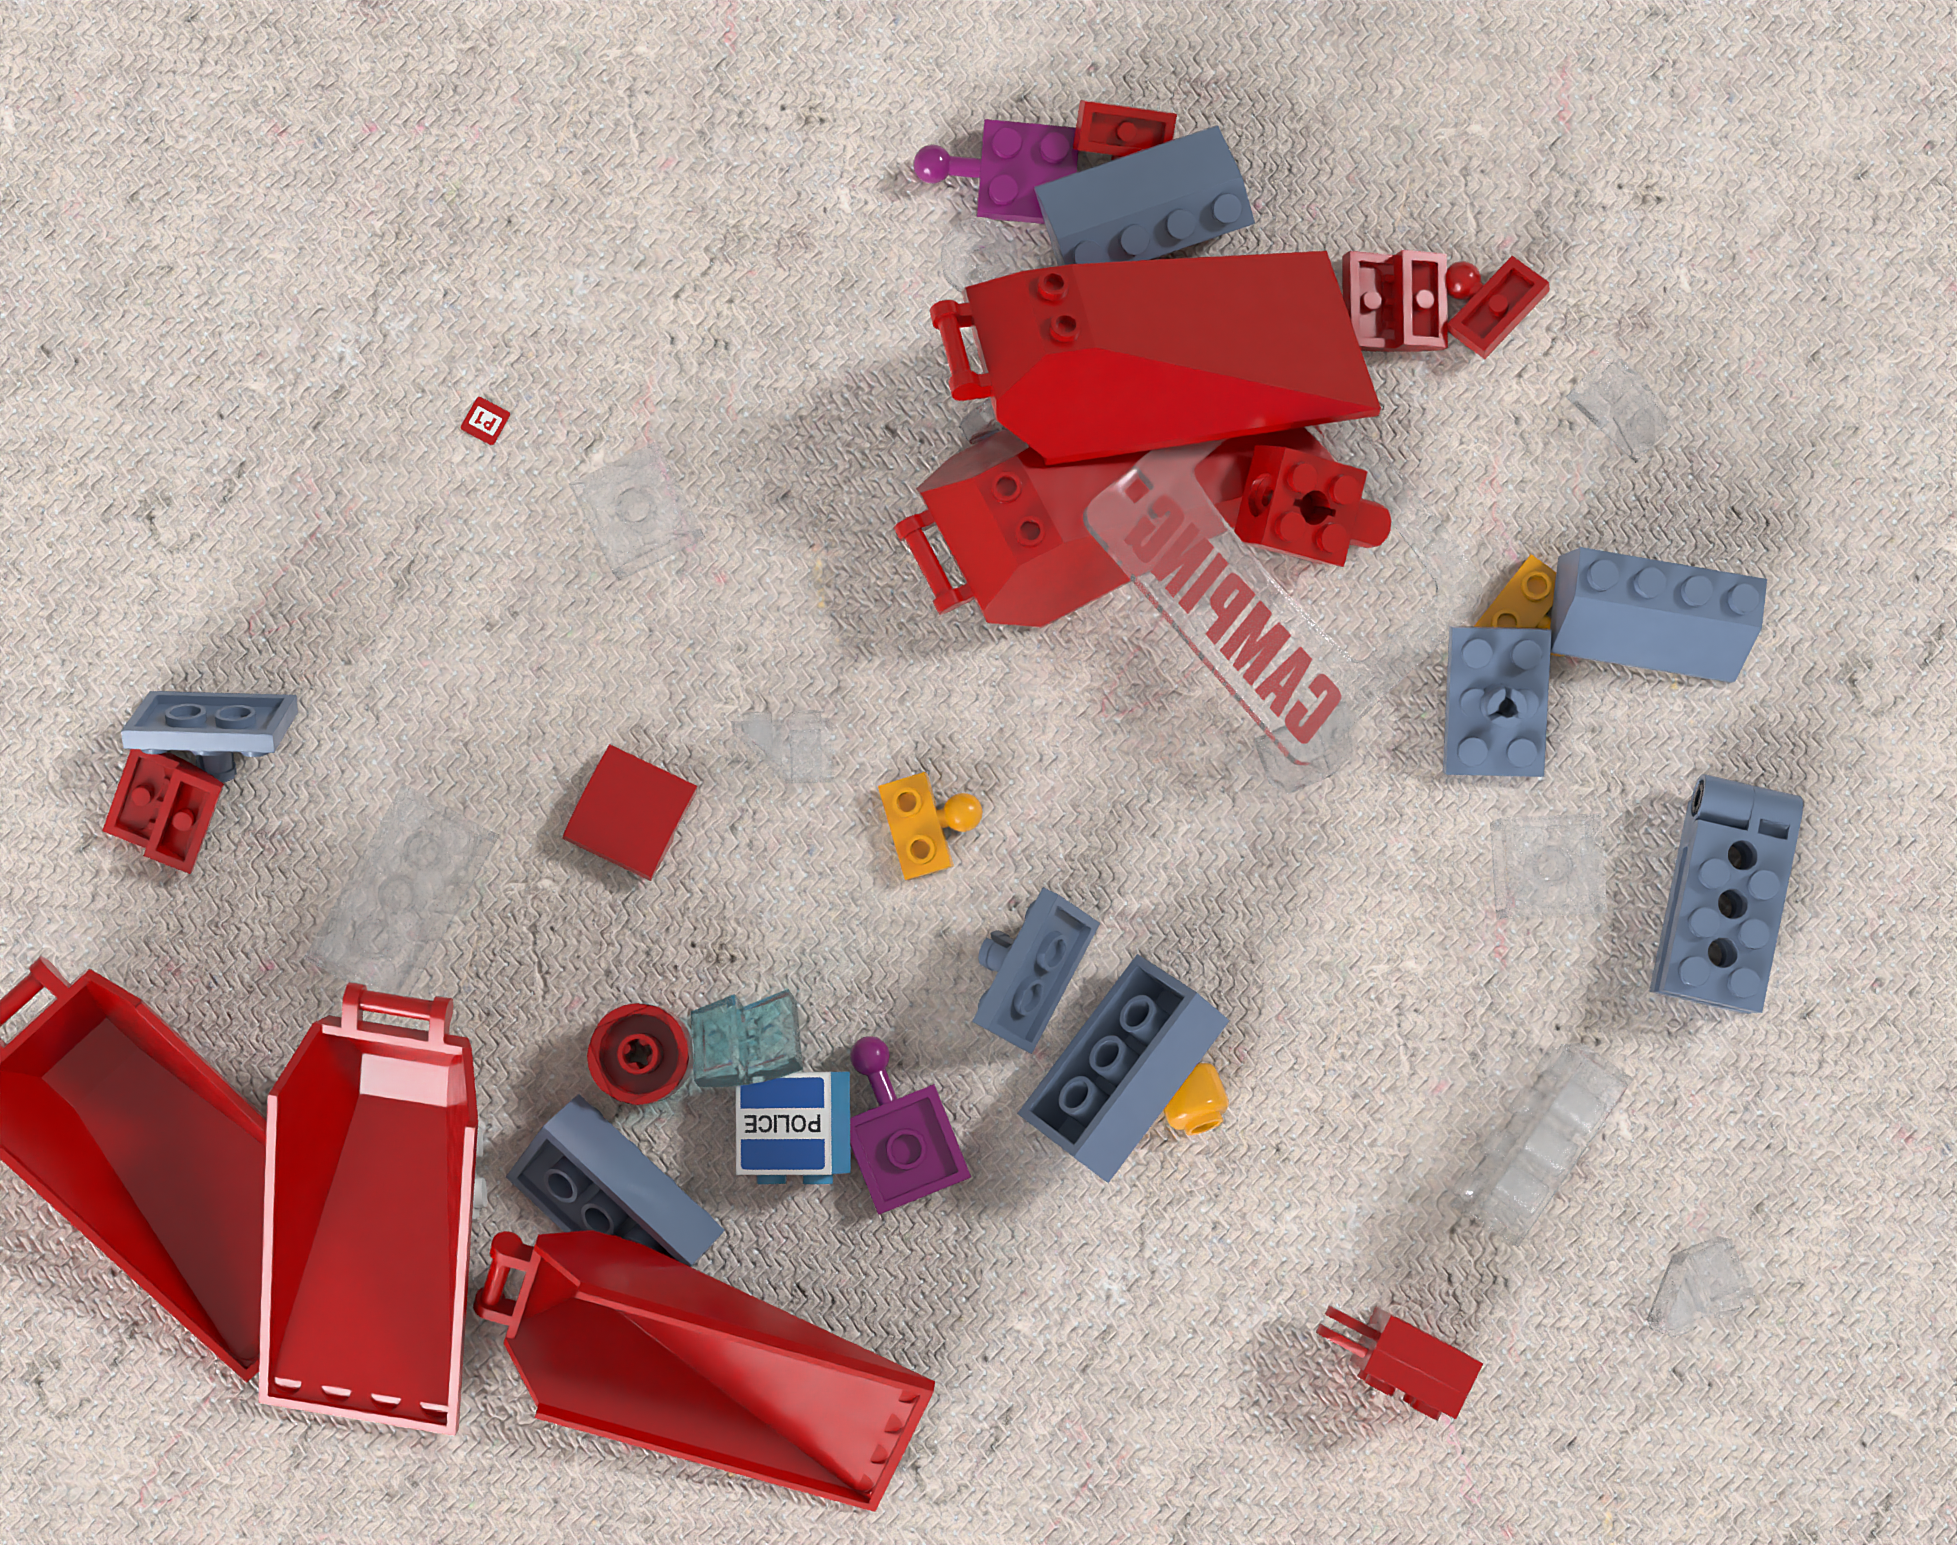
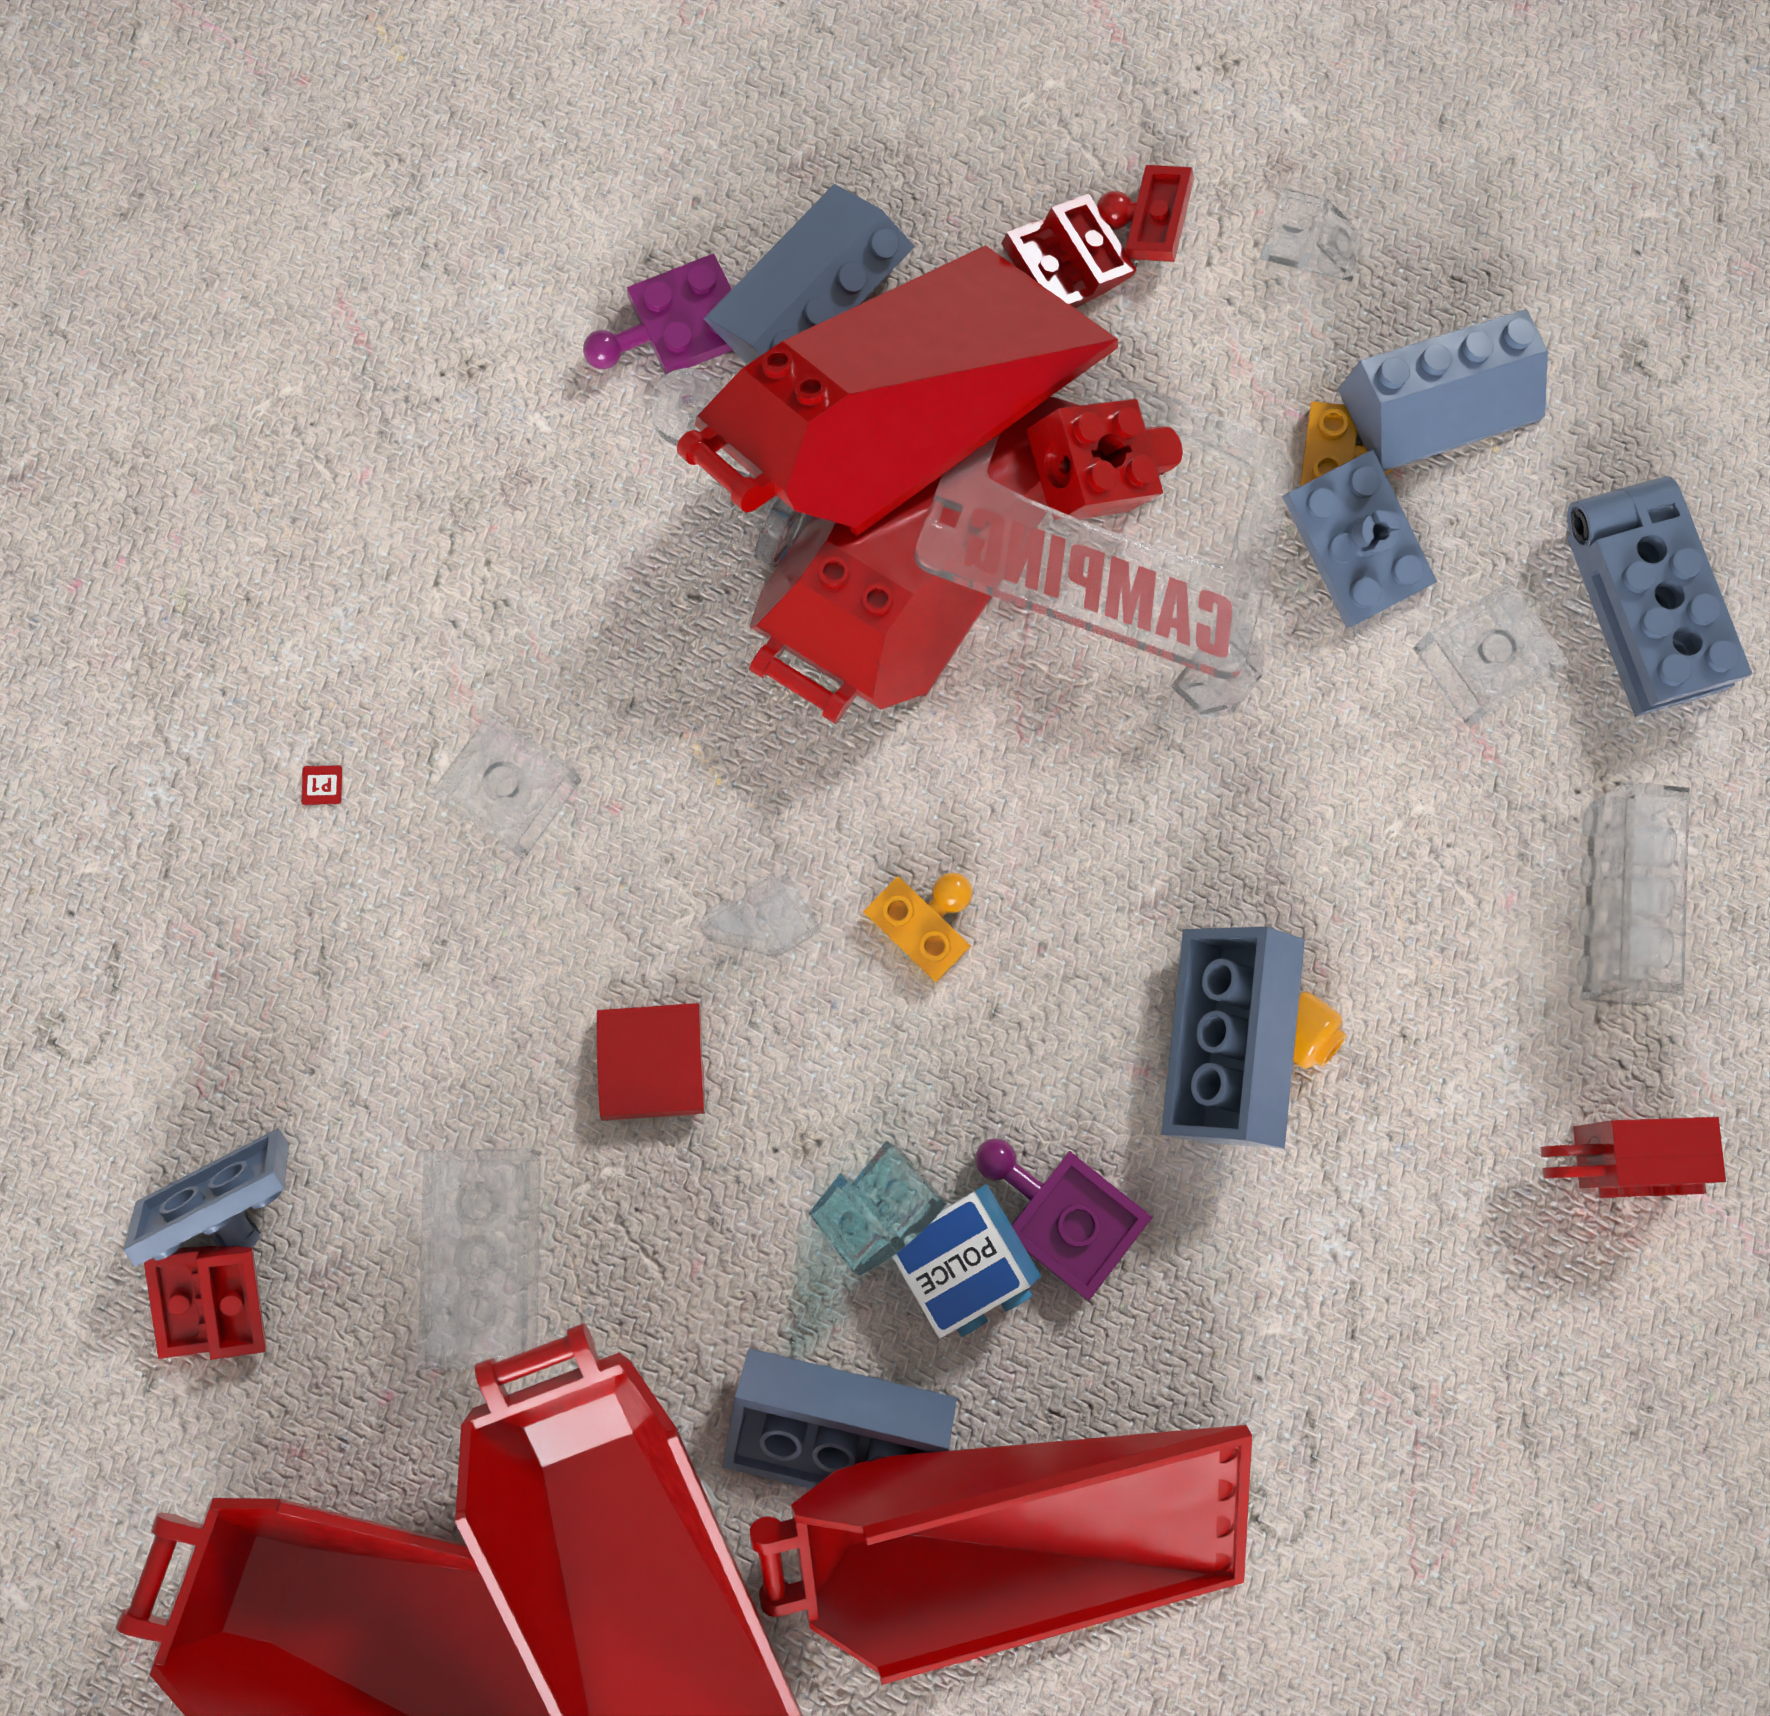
camera: 30 degrees left, 5 degrees down
red brick [587,1003,694,1105] -> none
sand blue plate [972,887,1100,1054] -> none
red plate [1073,100,1177,160] -> none

